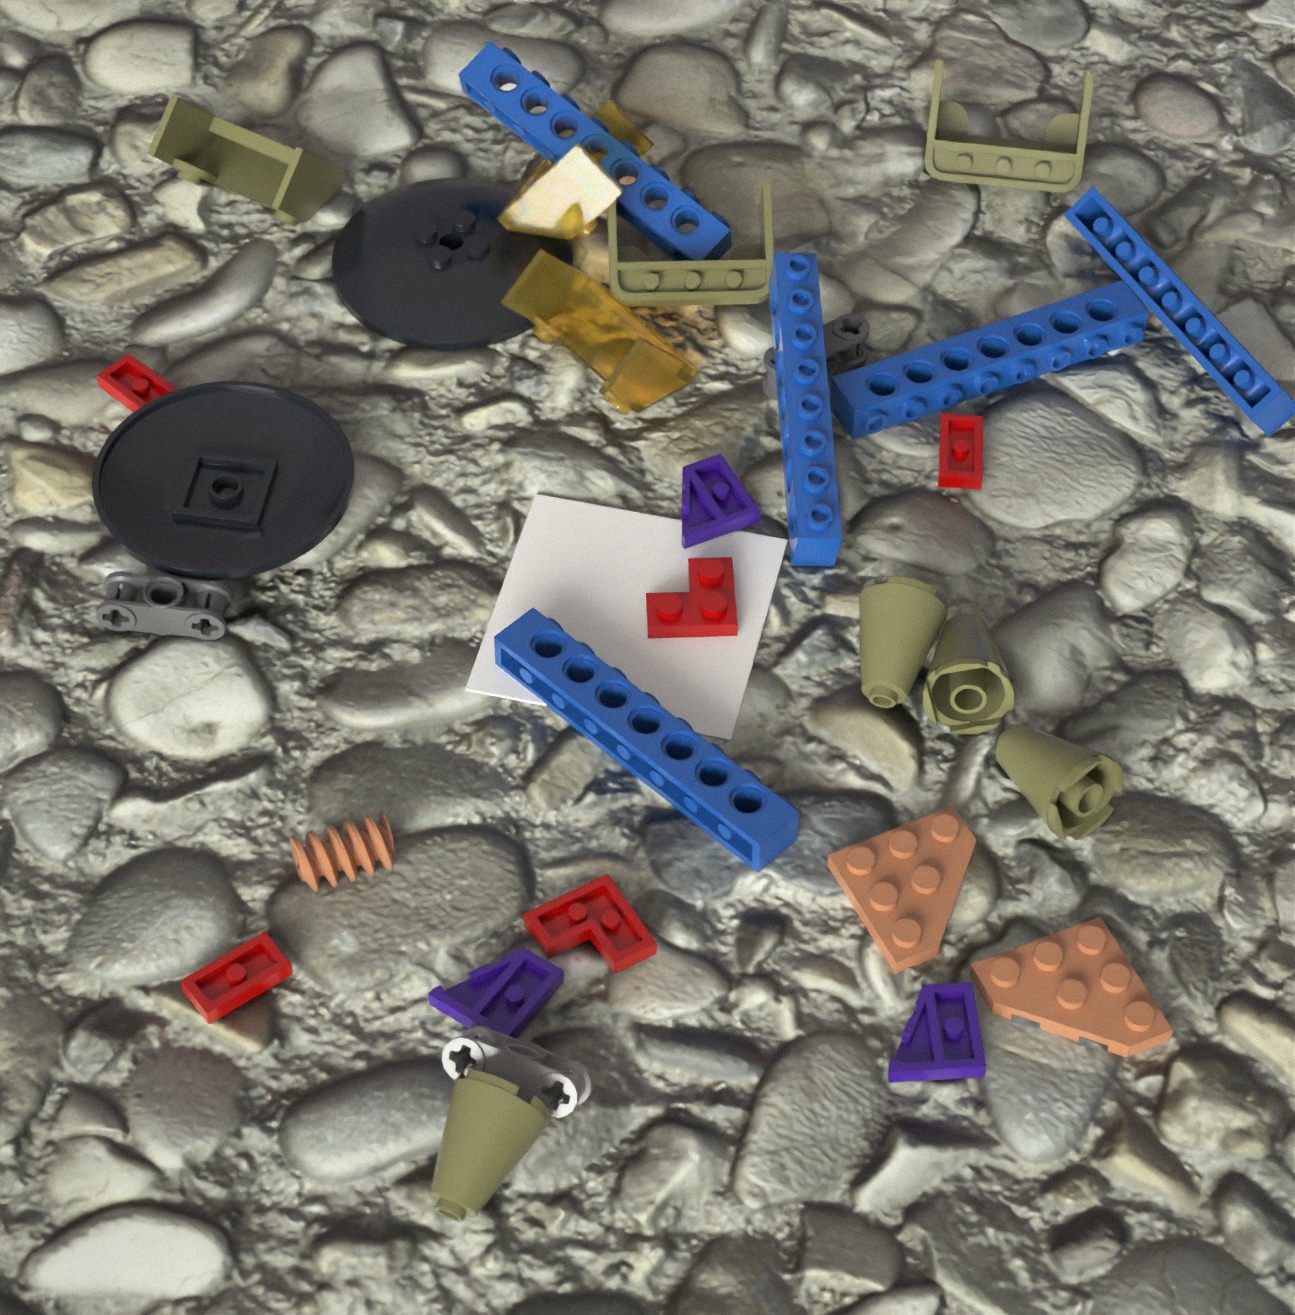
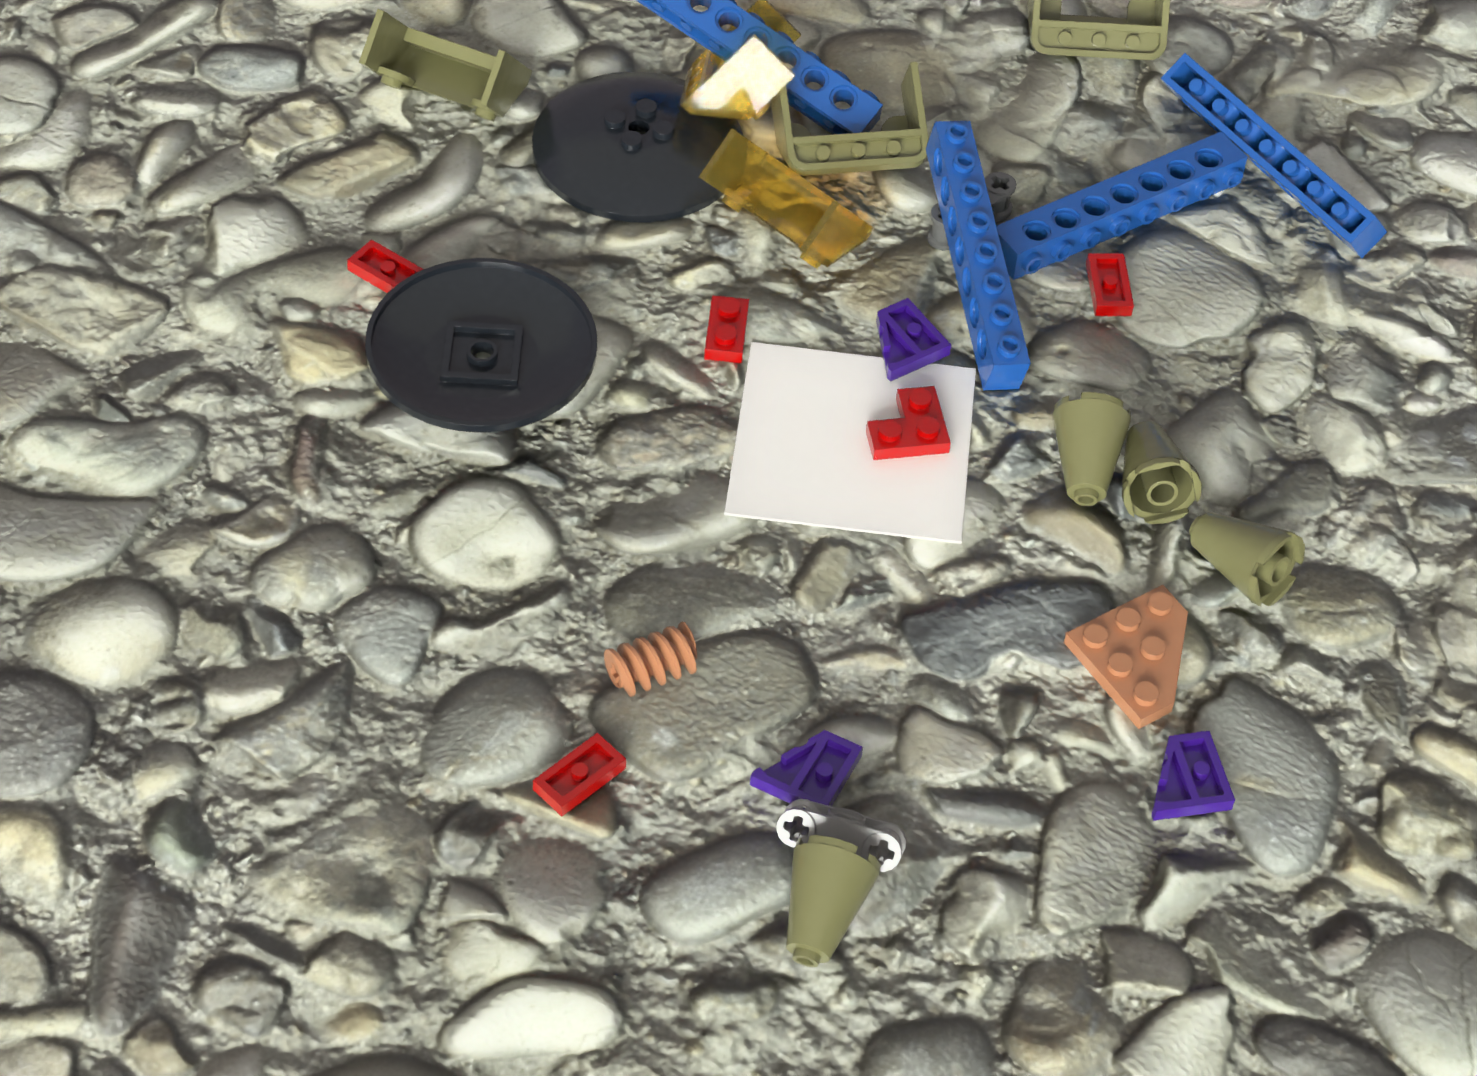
camera: 10 degrees left, 0 degrees up
dark grey piece [96,571,233,640] -> none
blue brick [494,607,799,873] -> none
red plate [523,874,657,974] -> none
nougat plate [969,917,1173,1057] -> none
none -> red plate [704,295,749,363]

